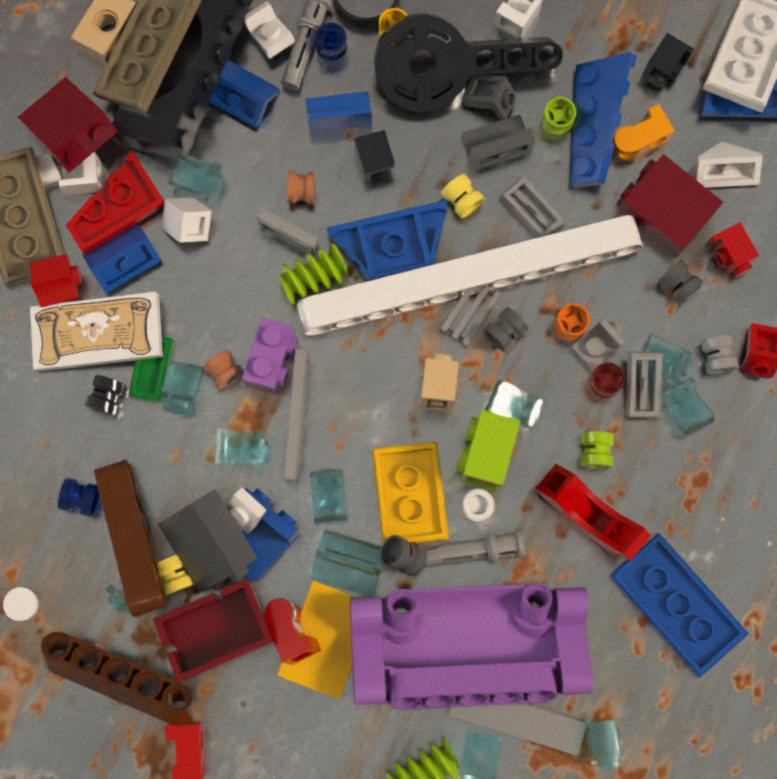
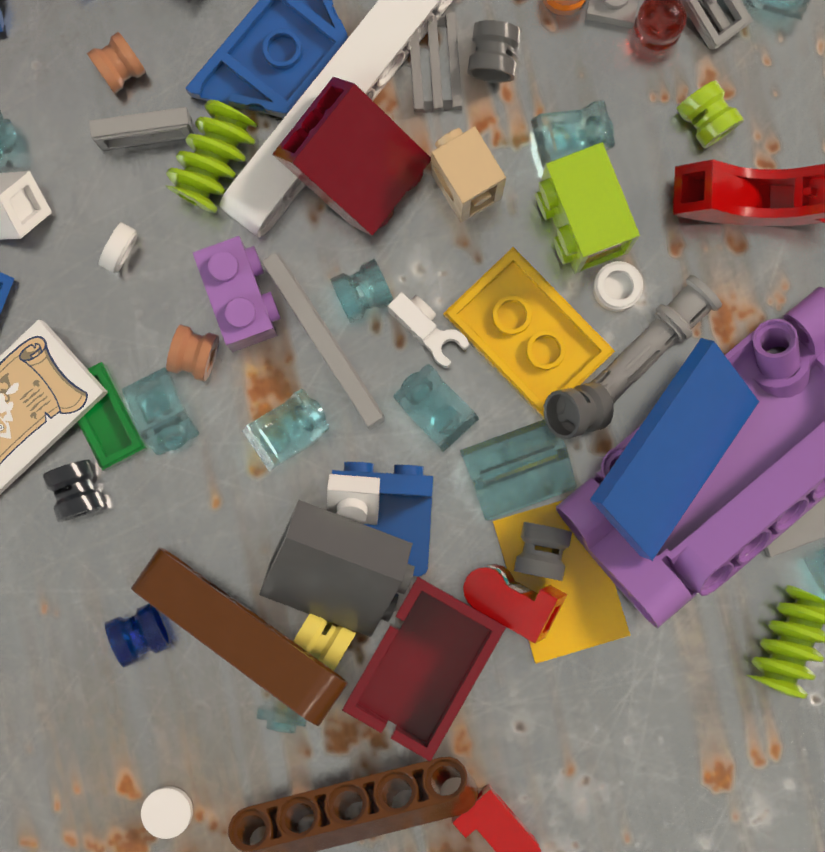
camera: 30 degrees left, 5 degrees up
none -> white tile [98,222,138,273]
none -> dark red brick [272,77,431,236]
none -> clear light blue wheel [330,259,394,323]
none -> white plate [388,292,469,368]
none -> dark grey wheel [514,522,572,581]
none -> blue tile [590,338,759,561]

